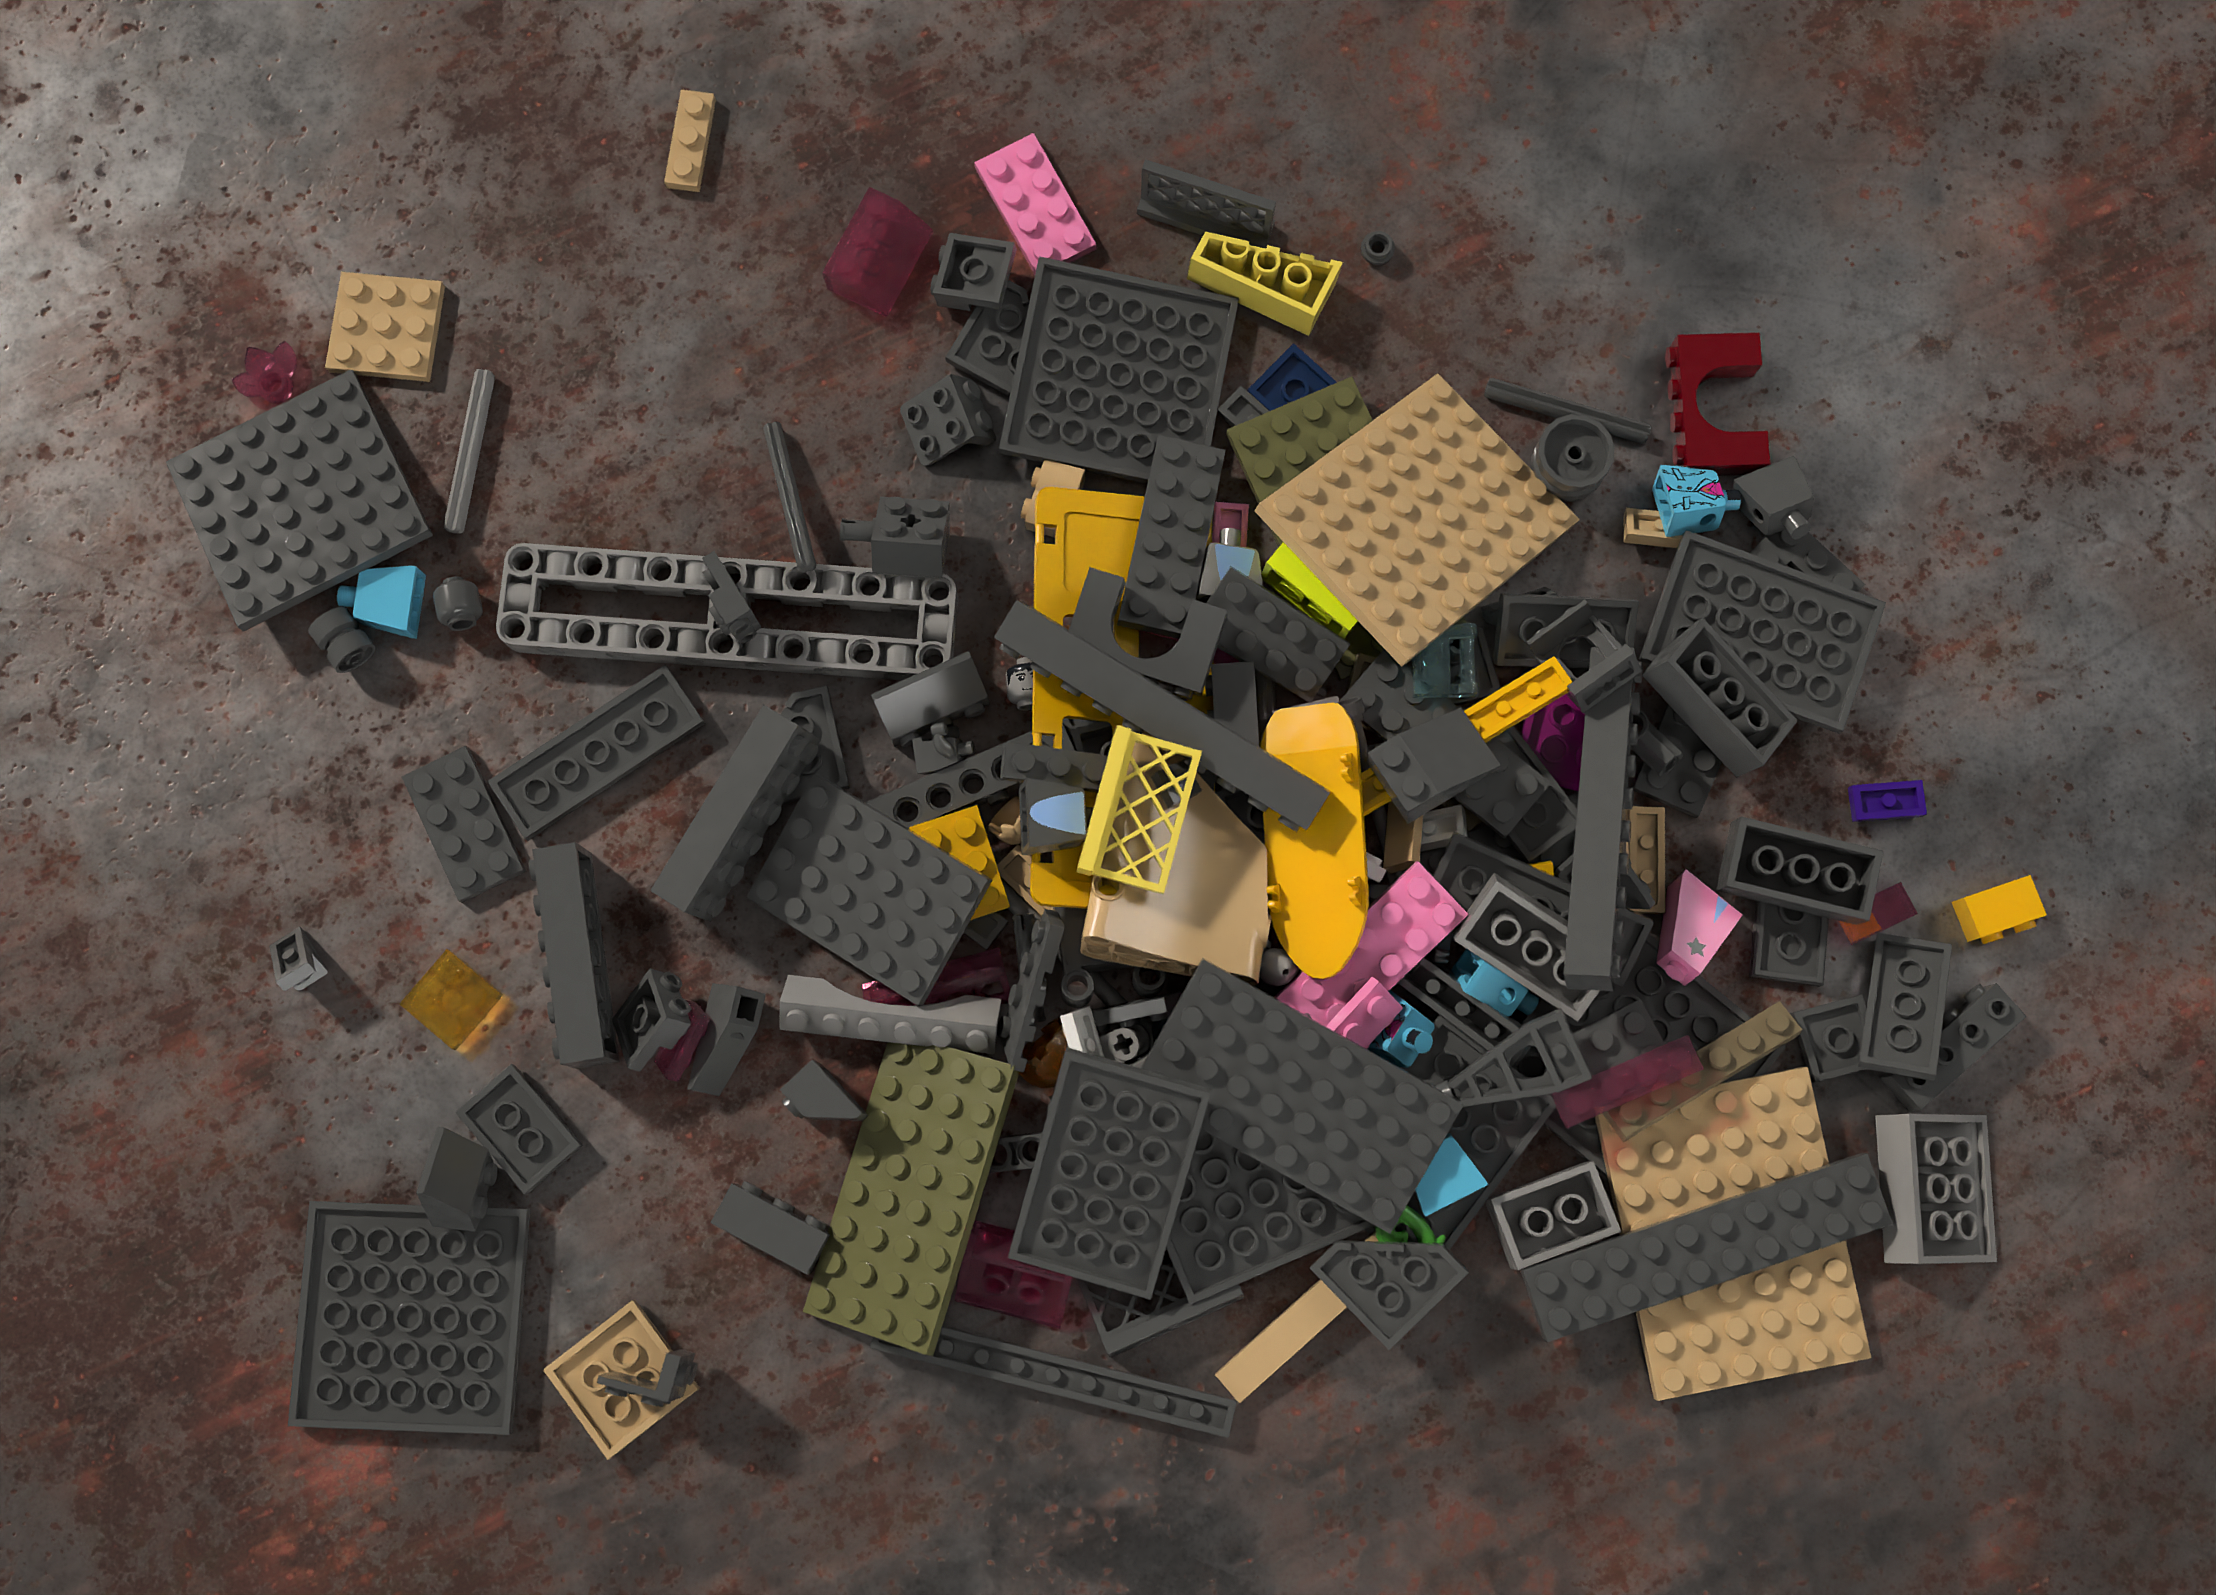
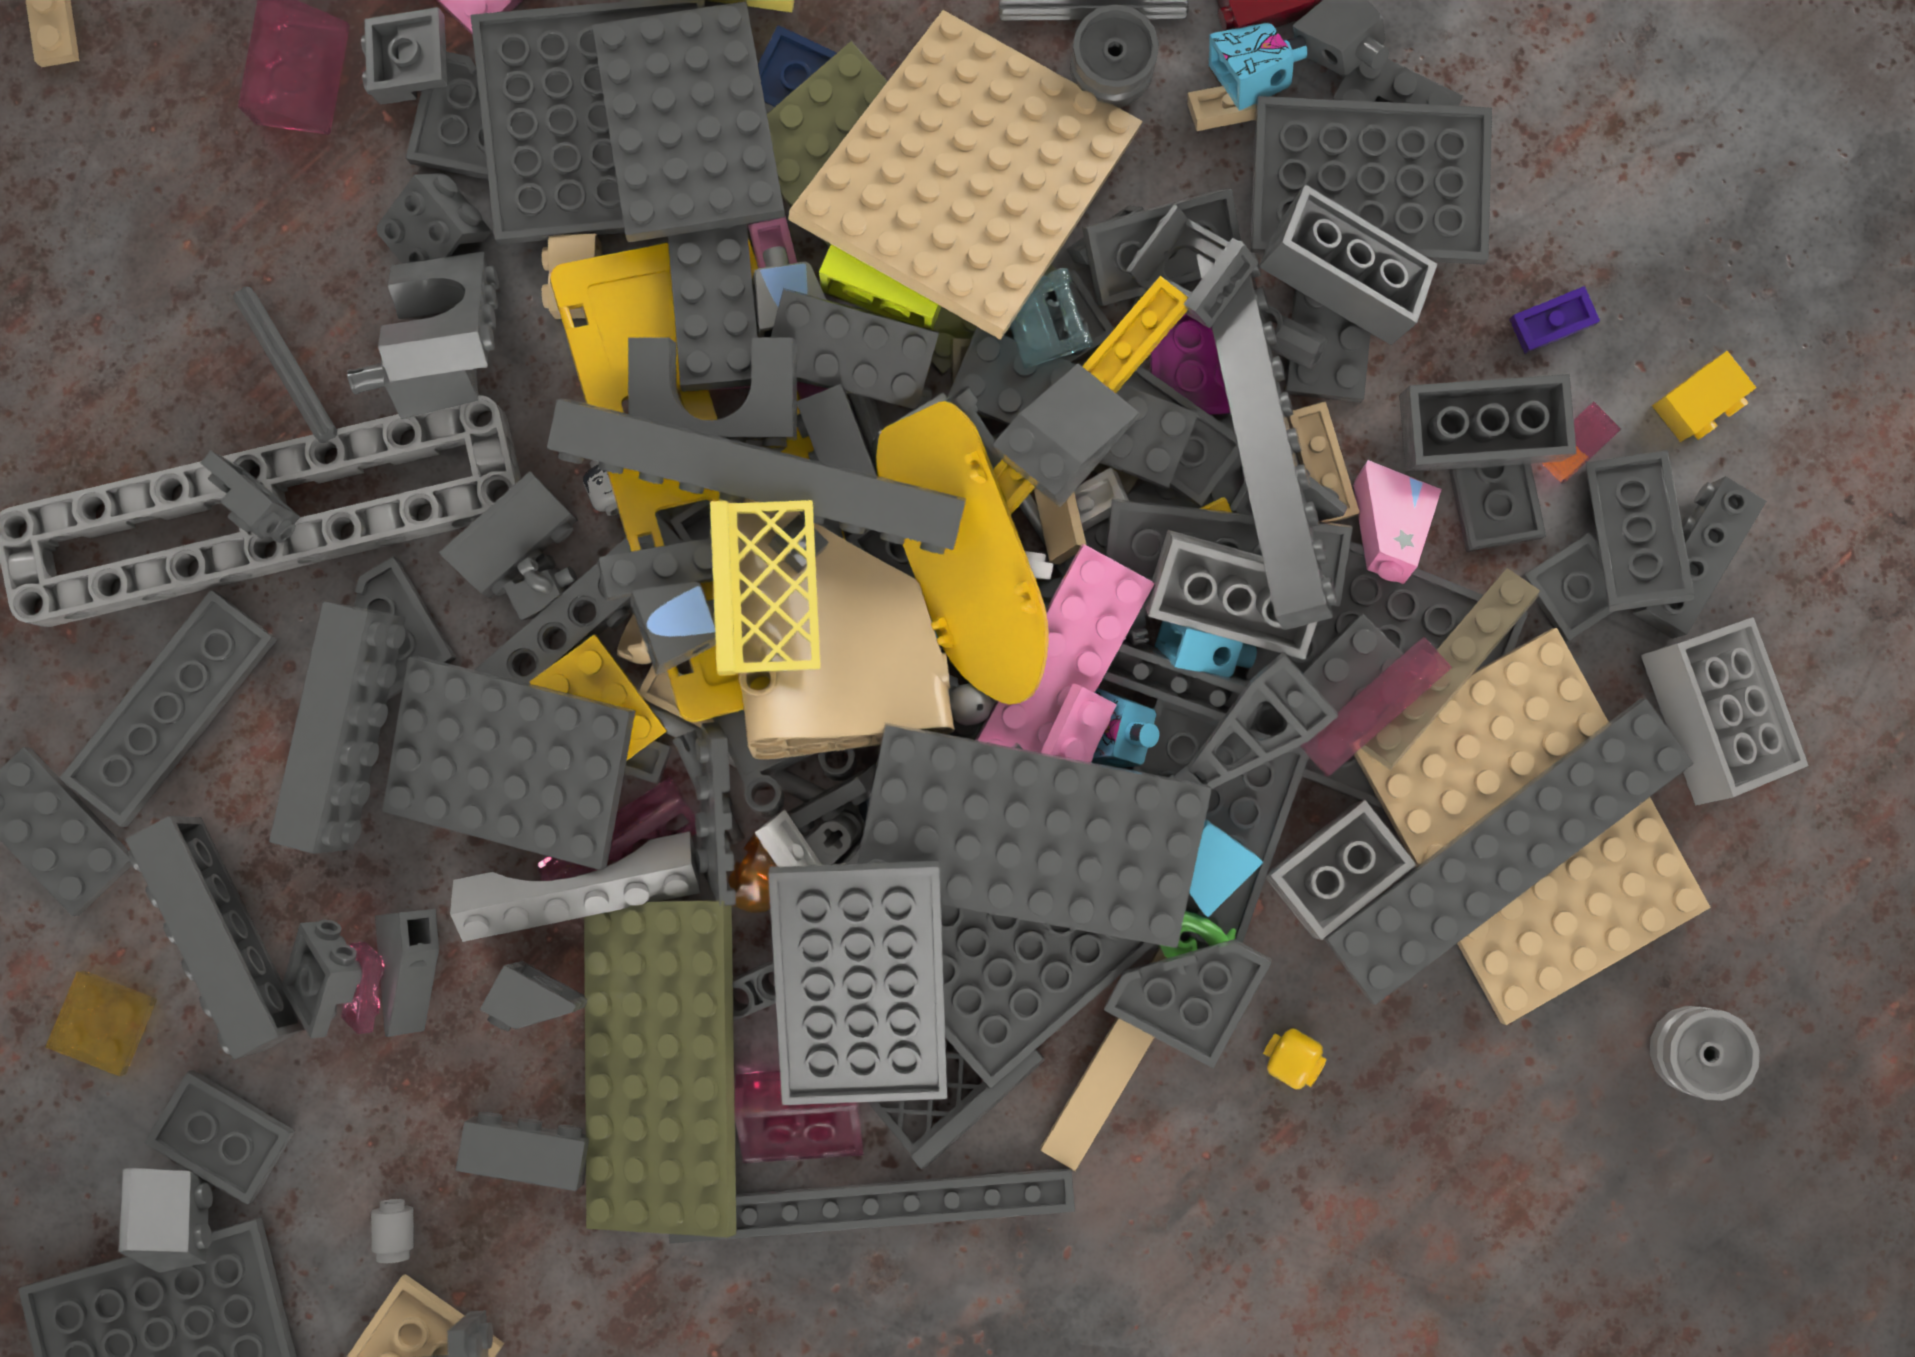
camera: 20 degrees left, 5 degrees up
none -> light grey brick [371,1199,414,1263]
none -> dark grey arch [378,252,499,382]
none -> dark grey plate [592,1,785,243]
none -> yellow head [1263,1028,1327,1090]
none -> light grey wheel [1650,1005,1760,1101]

